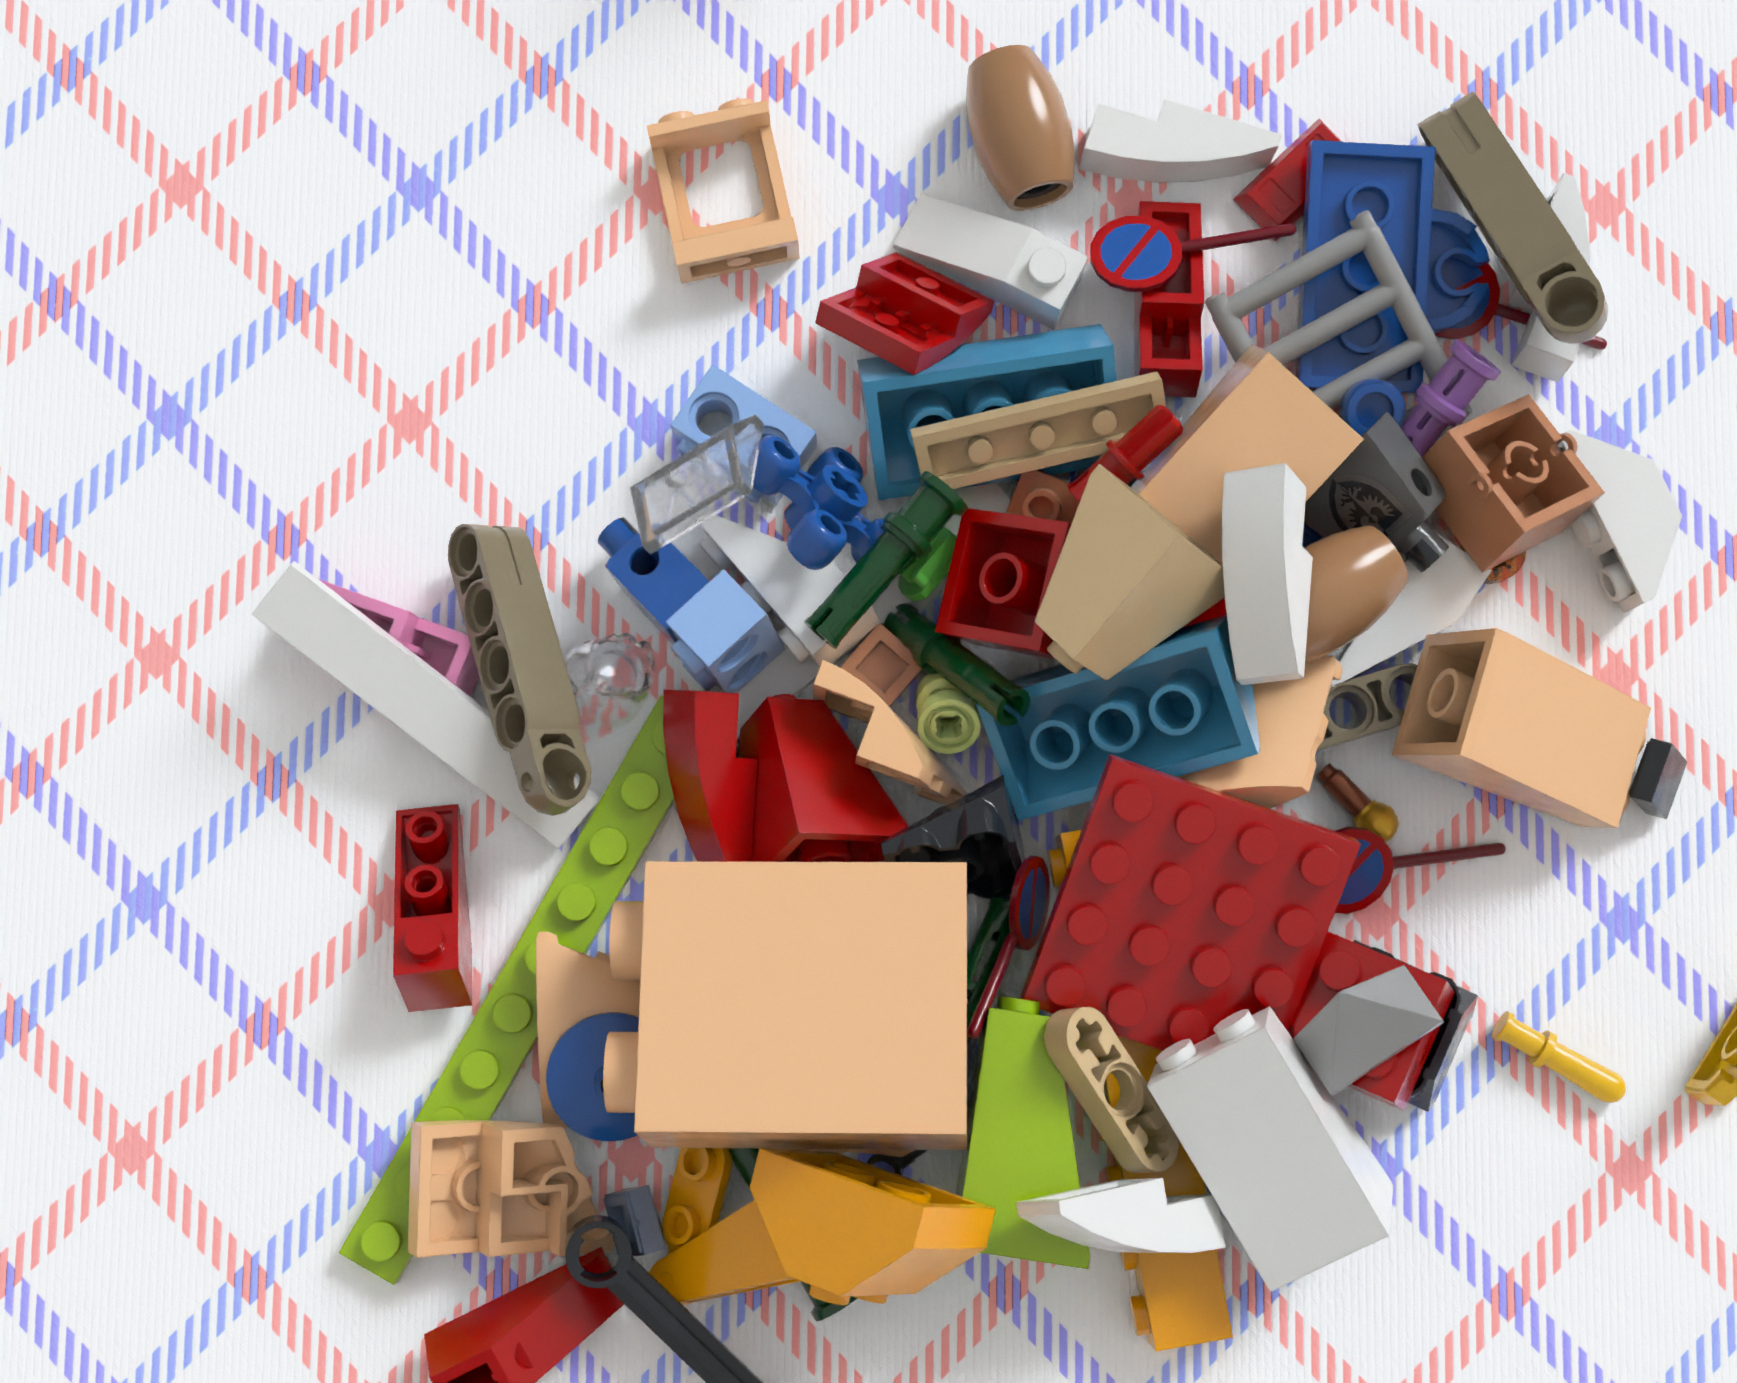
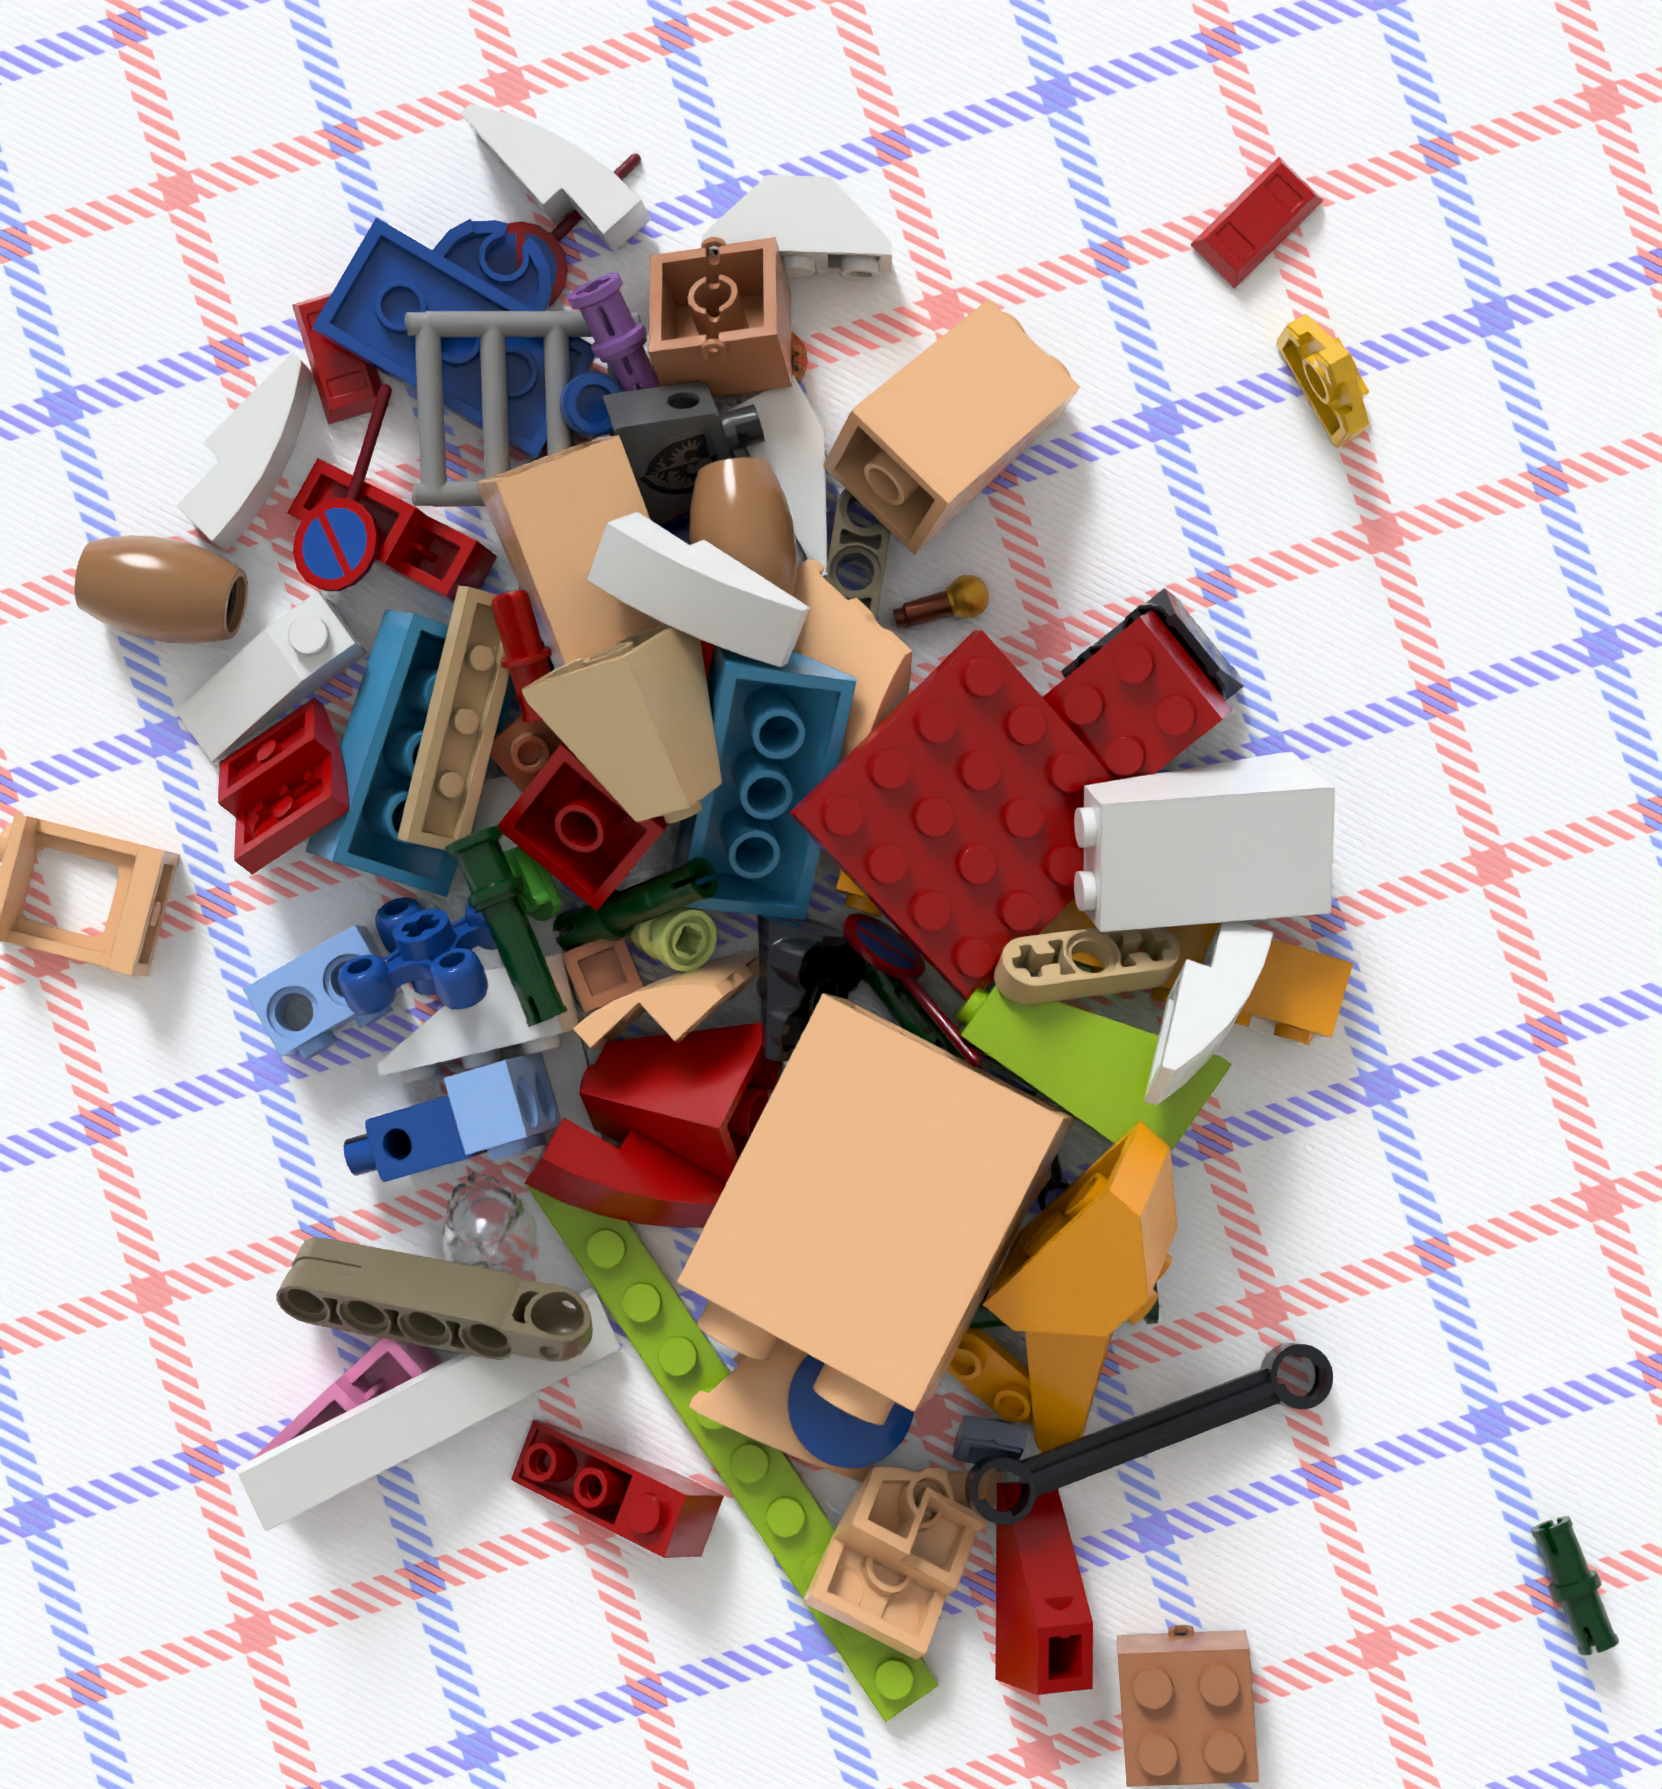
camera: 60 degrees left, 5 degrees up
clear slope [630,414,763,554] -> none
light grey slope [1293,965,1444,1096] -> none
piece [1335,826,1506,914] -> none
dark tan piece [1417,91,1609,344] -> none
yellow piece [1492,1011,1626,1103] -> none
black tile [1629,738,1687,820] -> none

